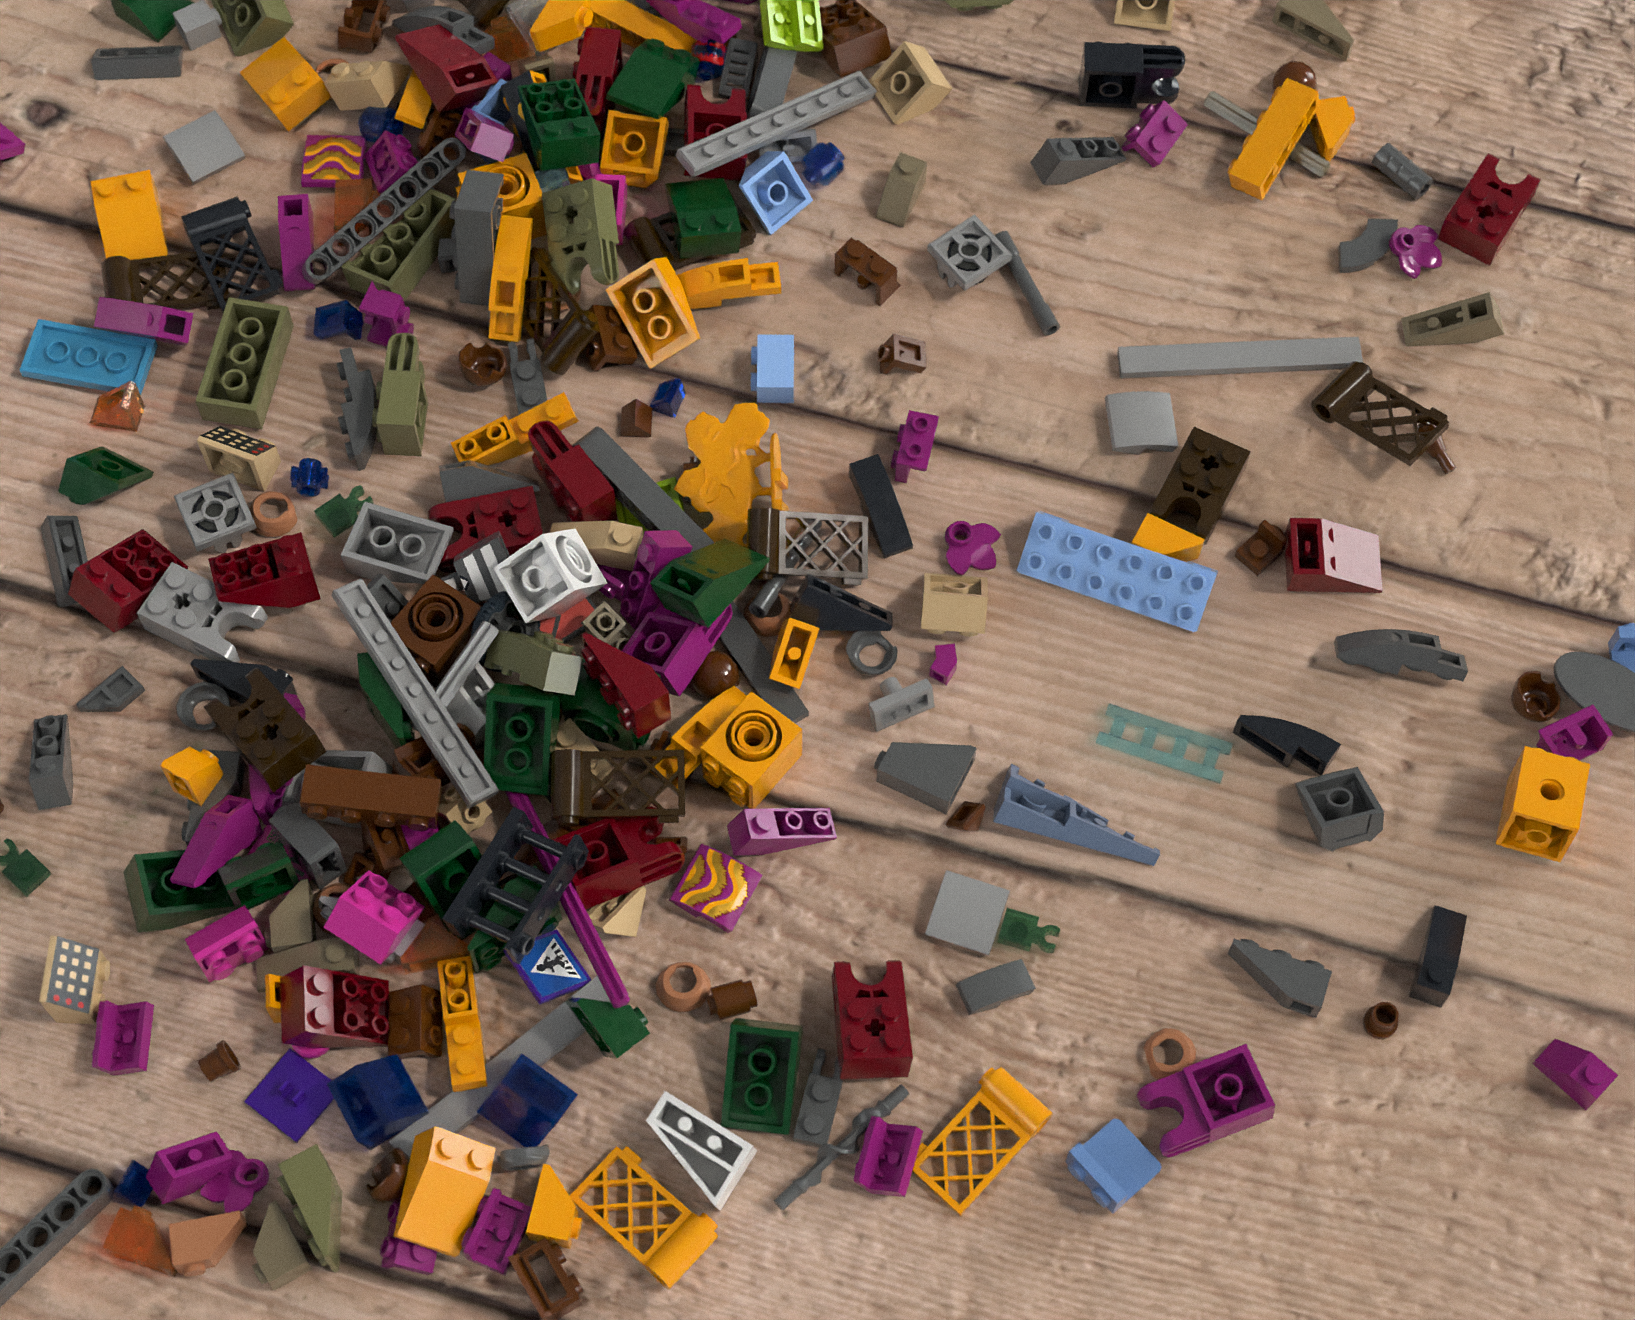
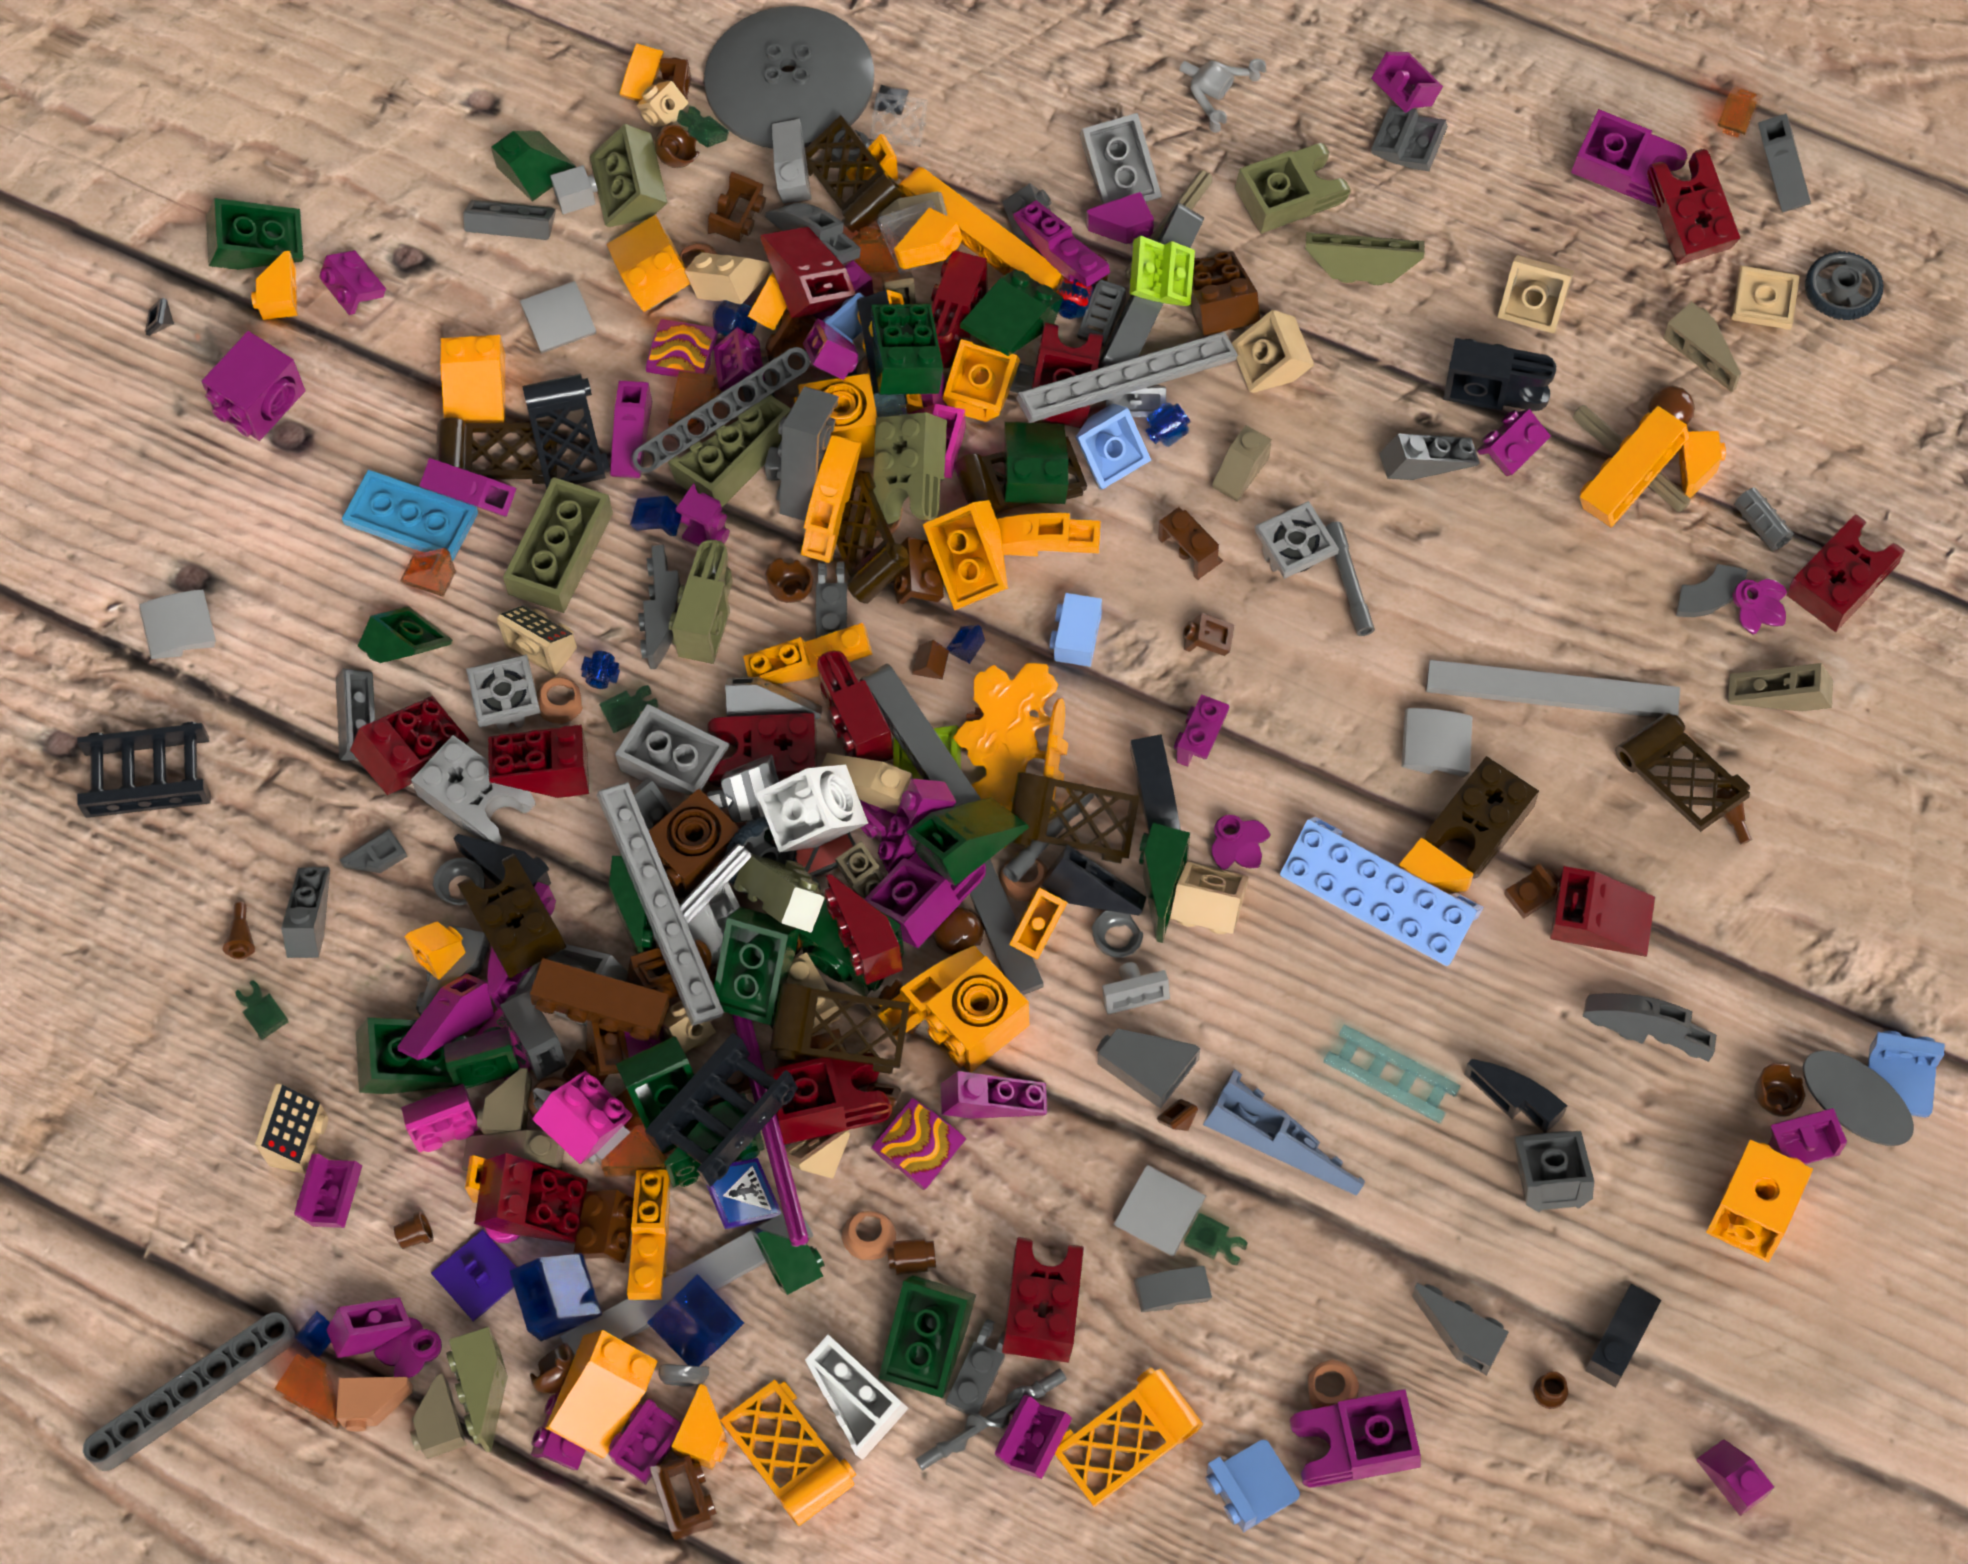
camera: 15 degrees right, 0 degrees up
magenta piece [929,644,957,685] -> none
none -> dark green slope [1139,823,1190,943]

